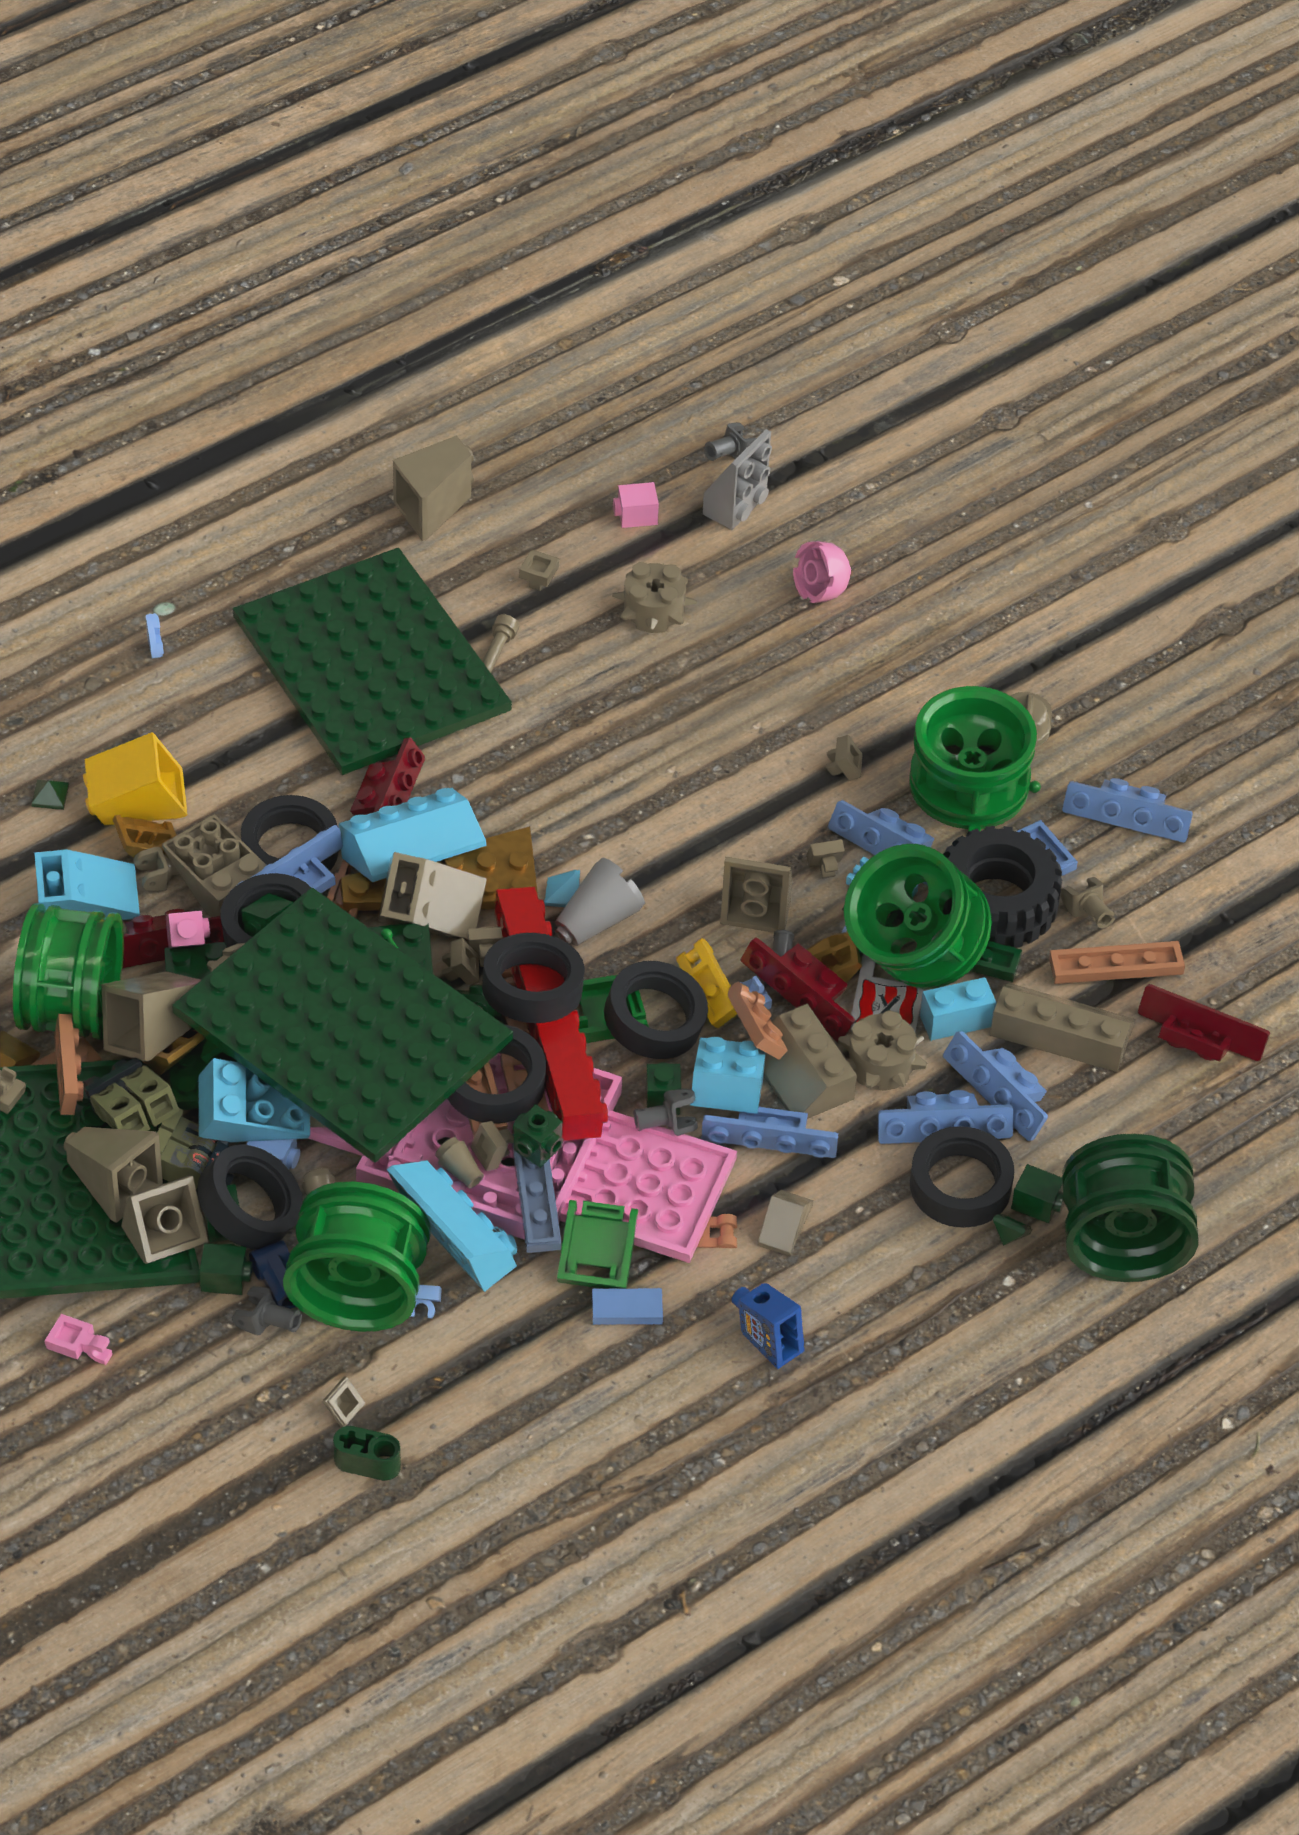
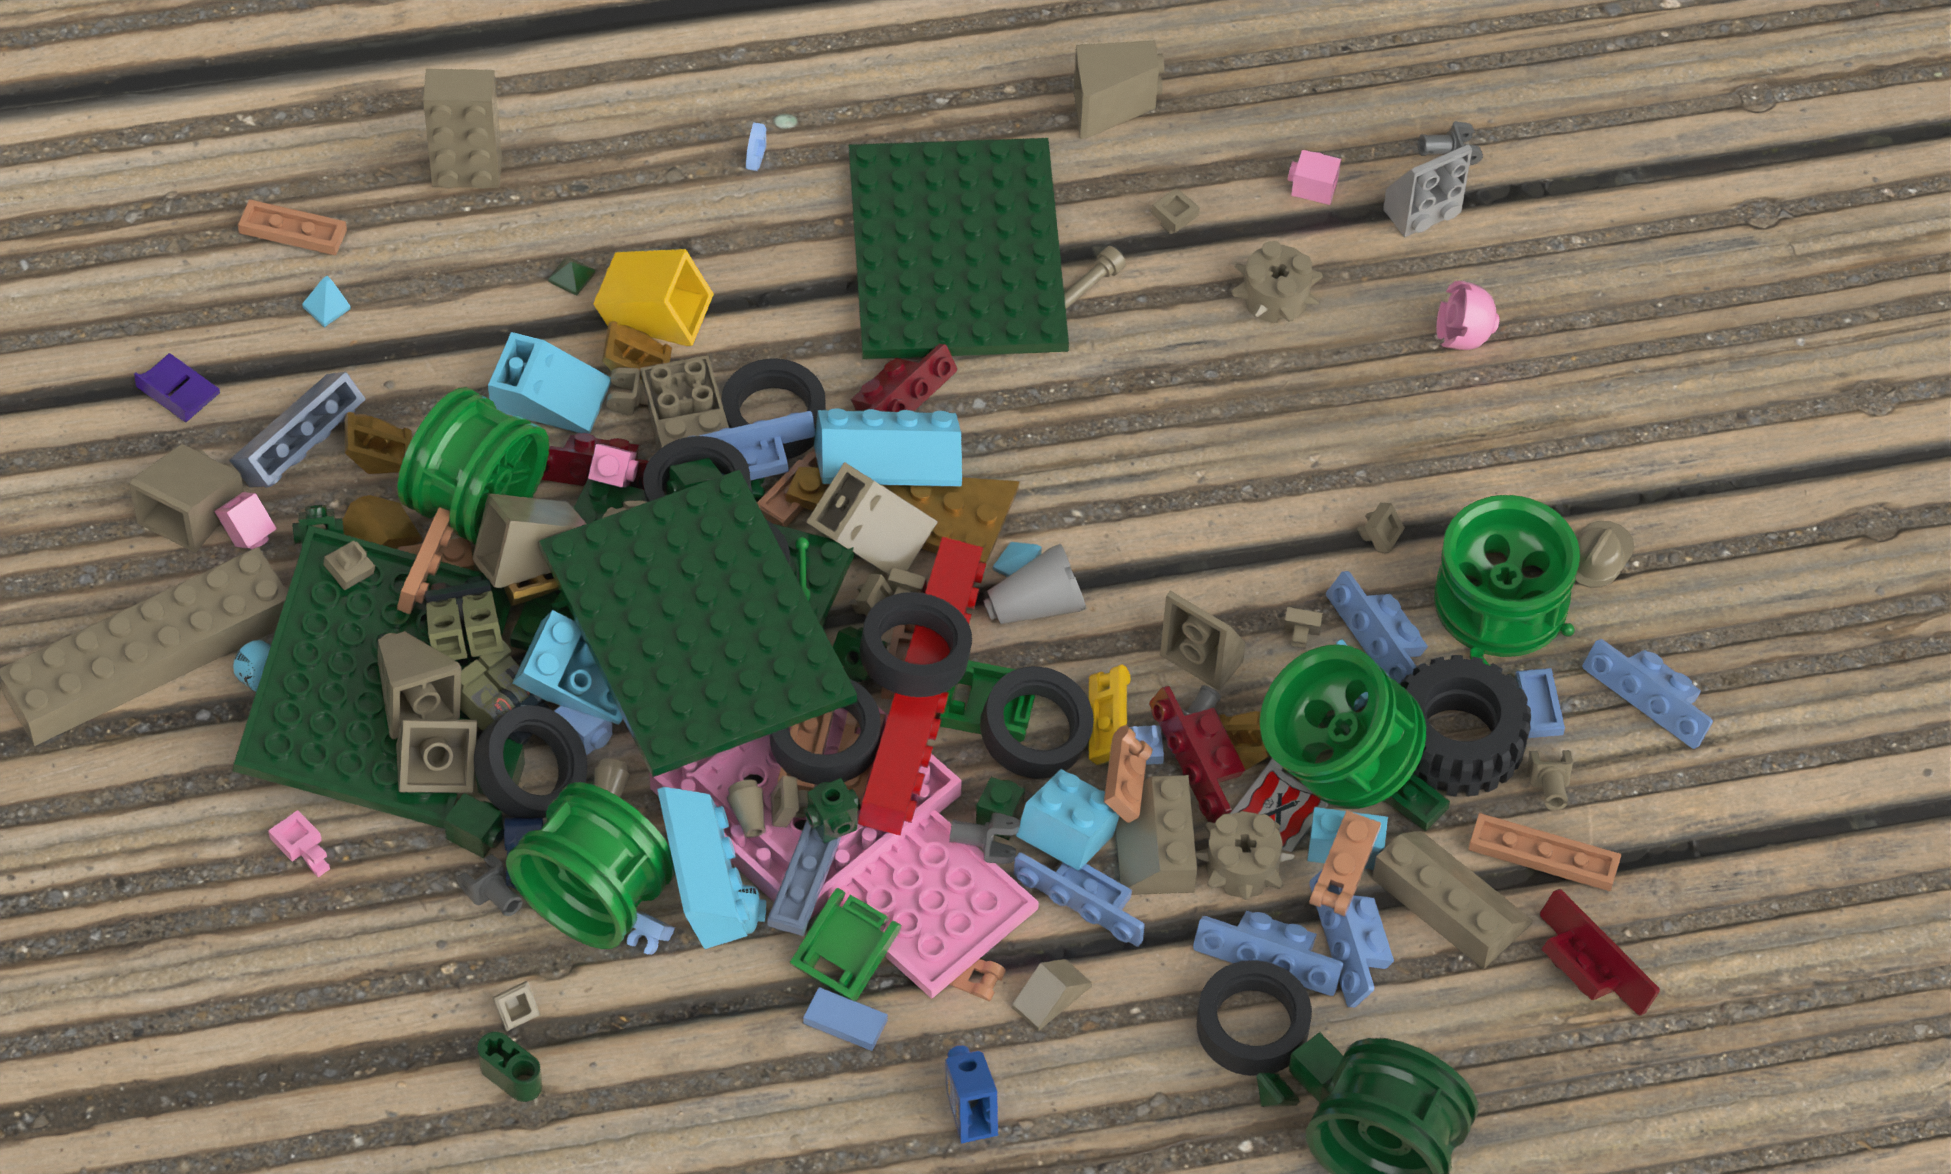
camera: 25 degrees right, 5 degrees up
none -> nougat plate [1309,810,1381,917]

